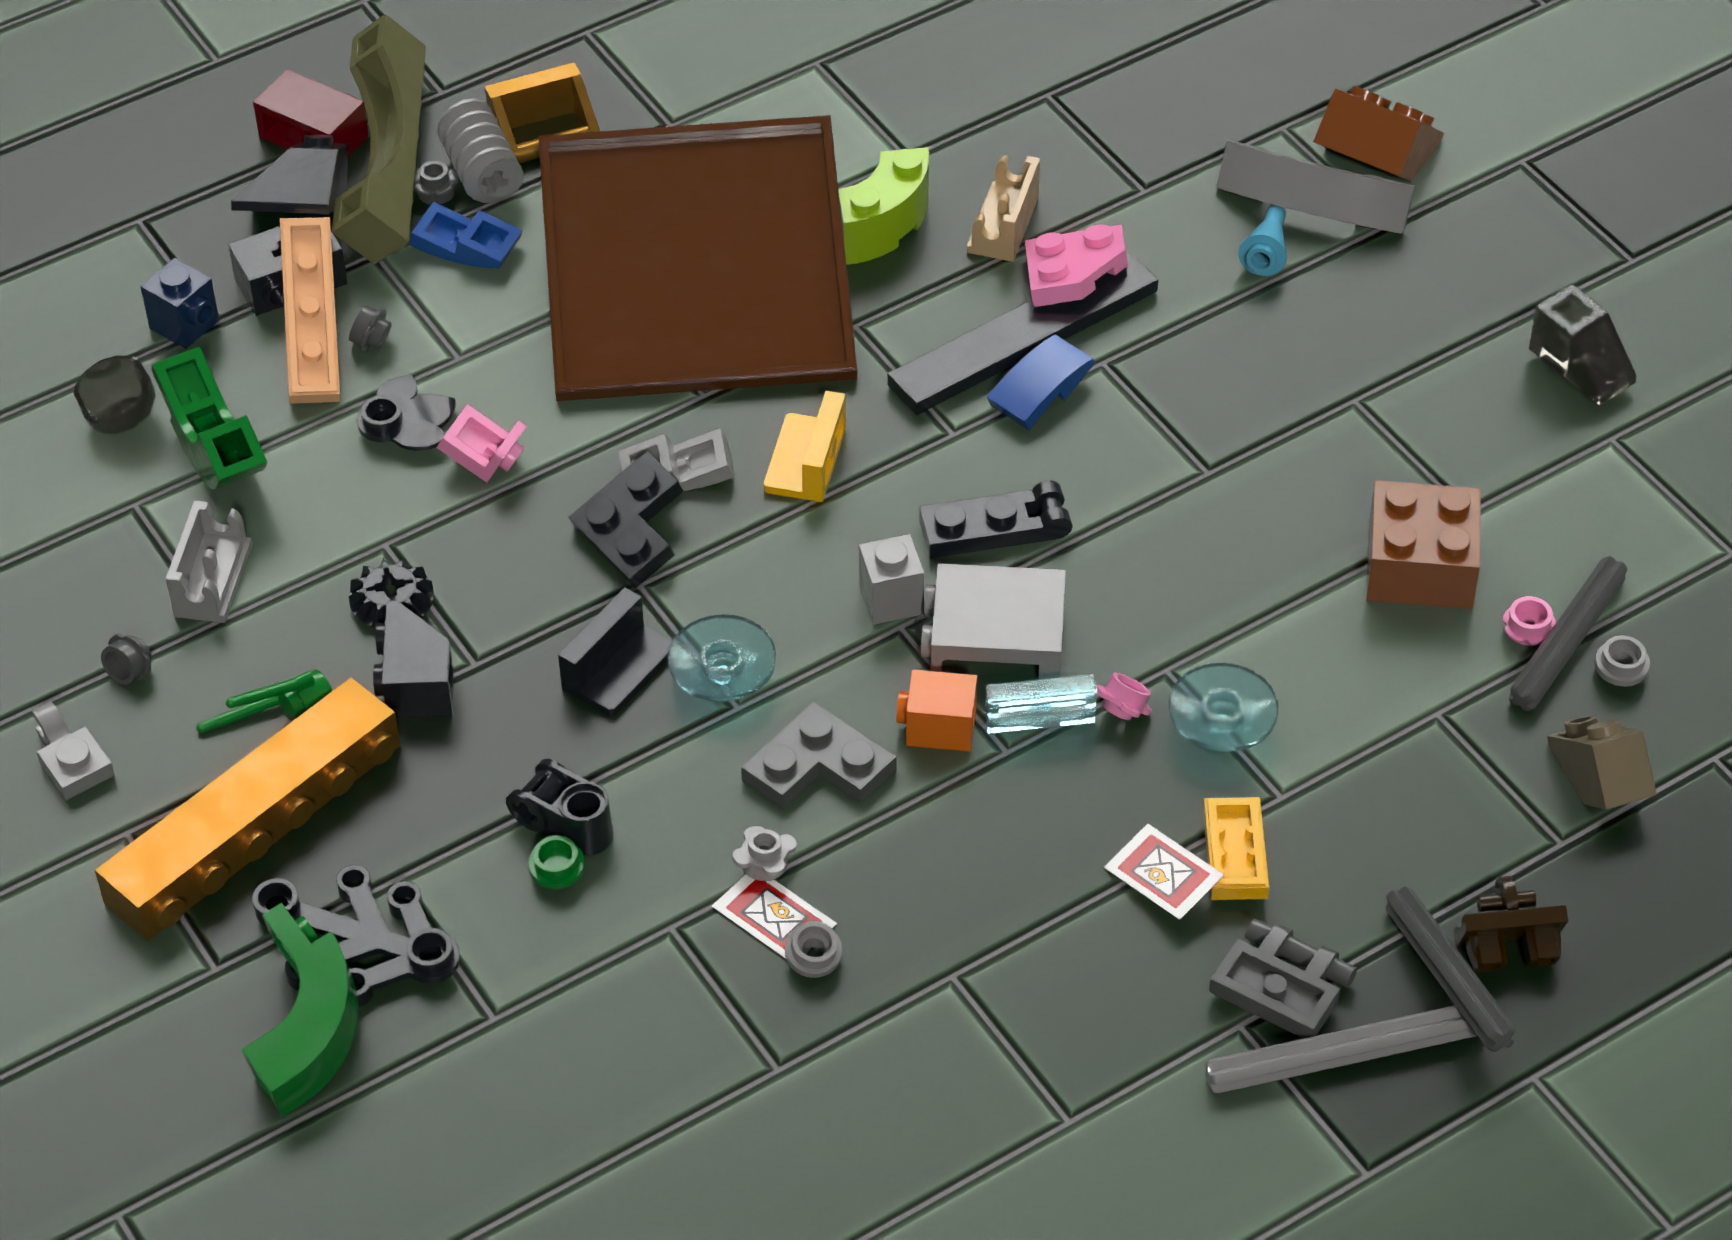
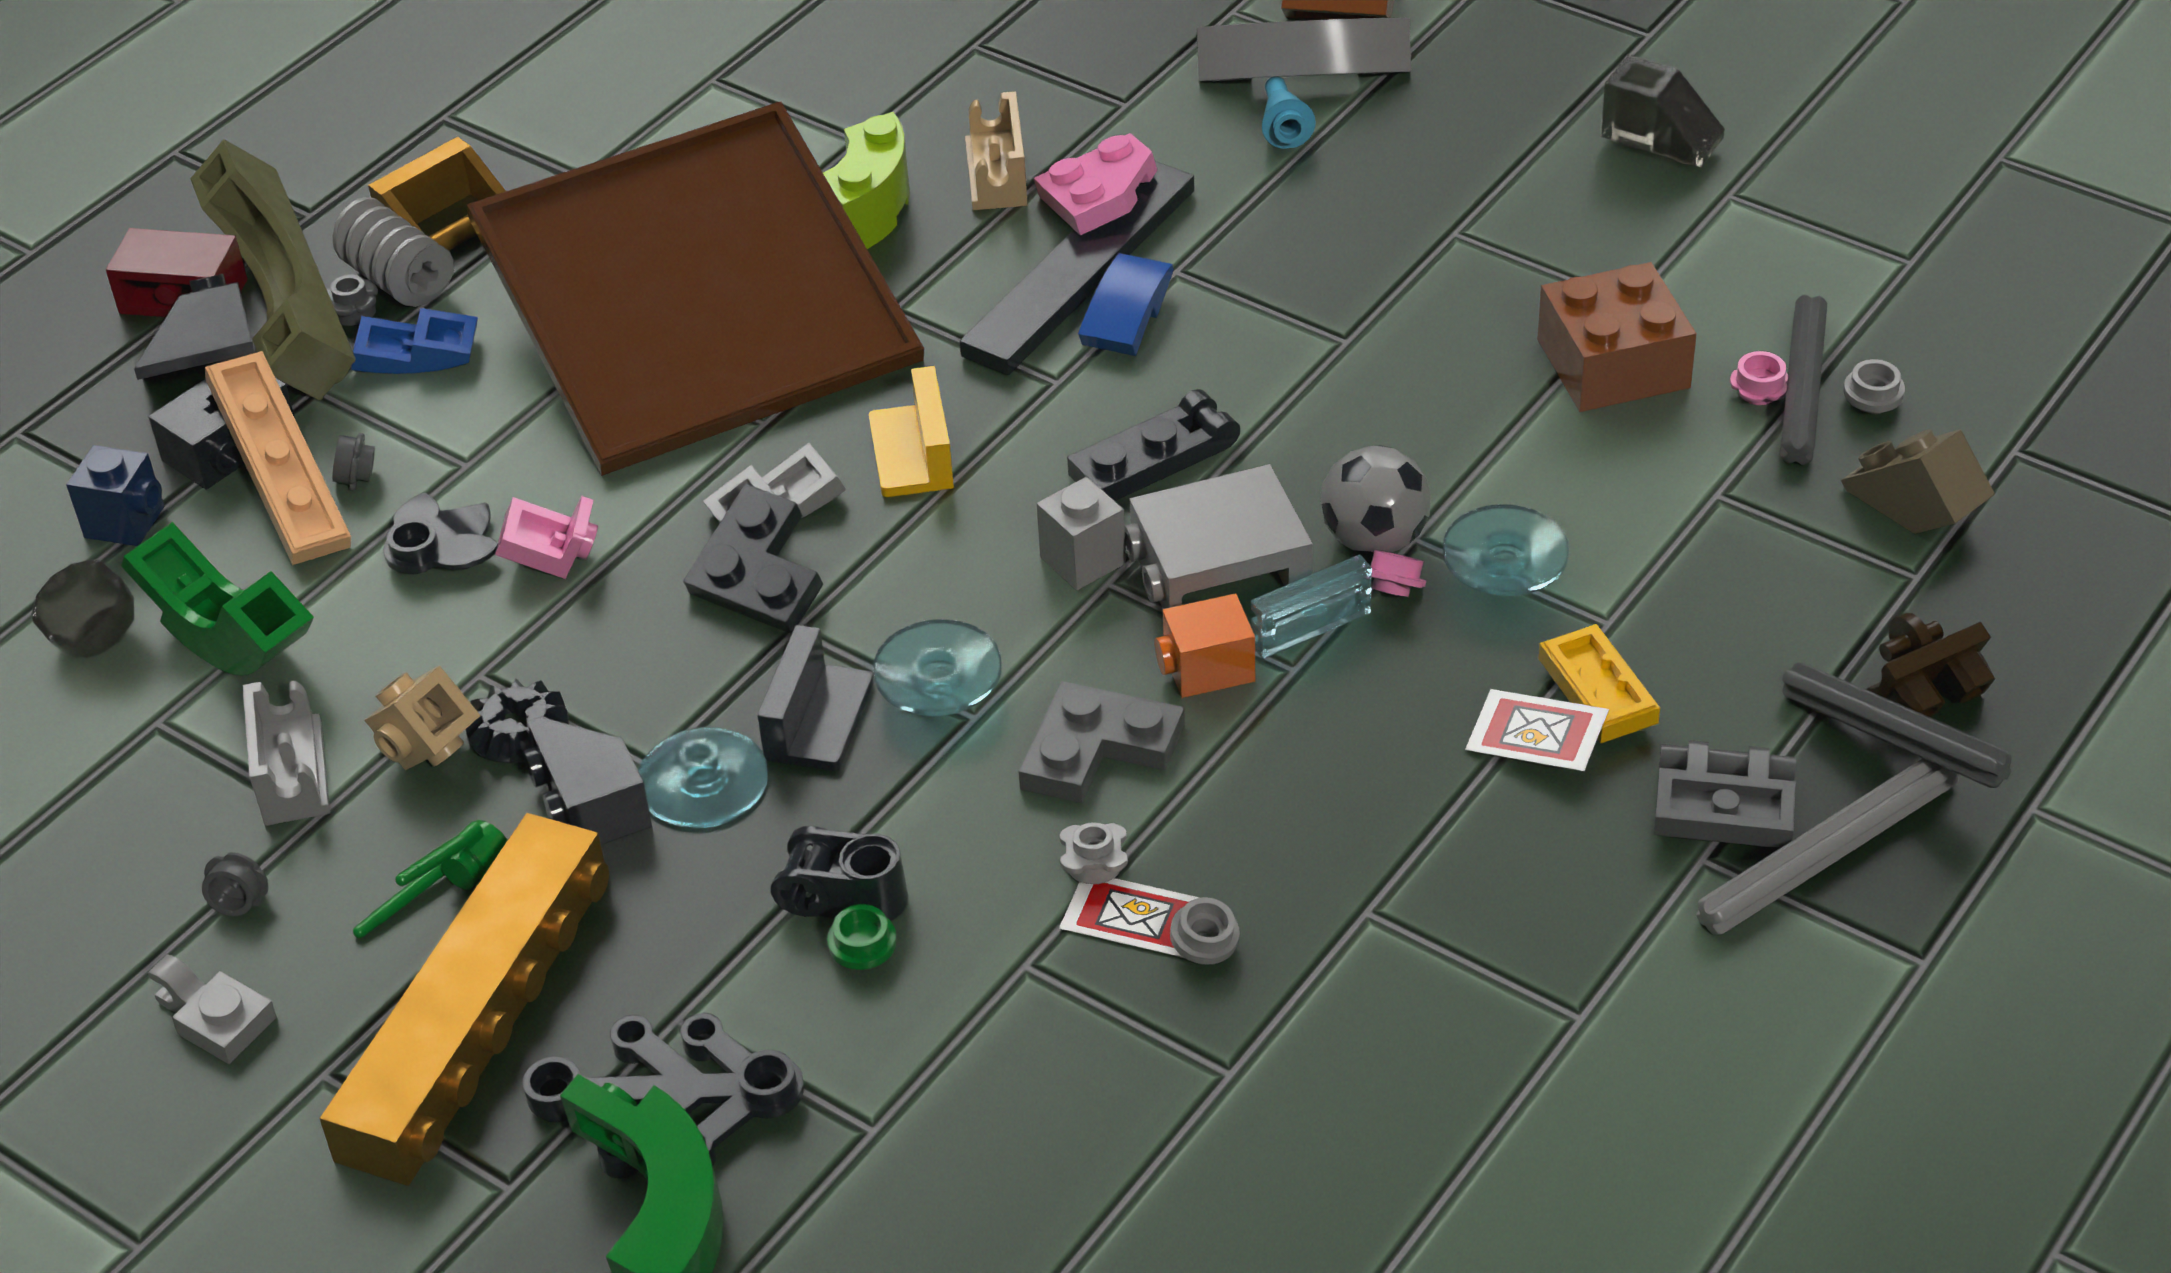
camera: 20 degrees left, 5 degrees down
none -> tan brick [364,665,481,770]
none -> clear light blue dish [638,727,768,828]
none -> light grey piece [1321,445,1431,556]

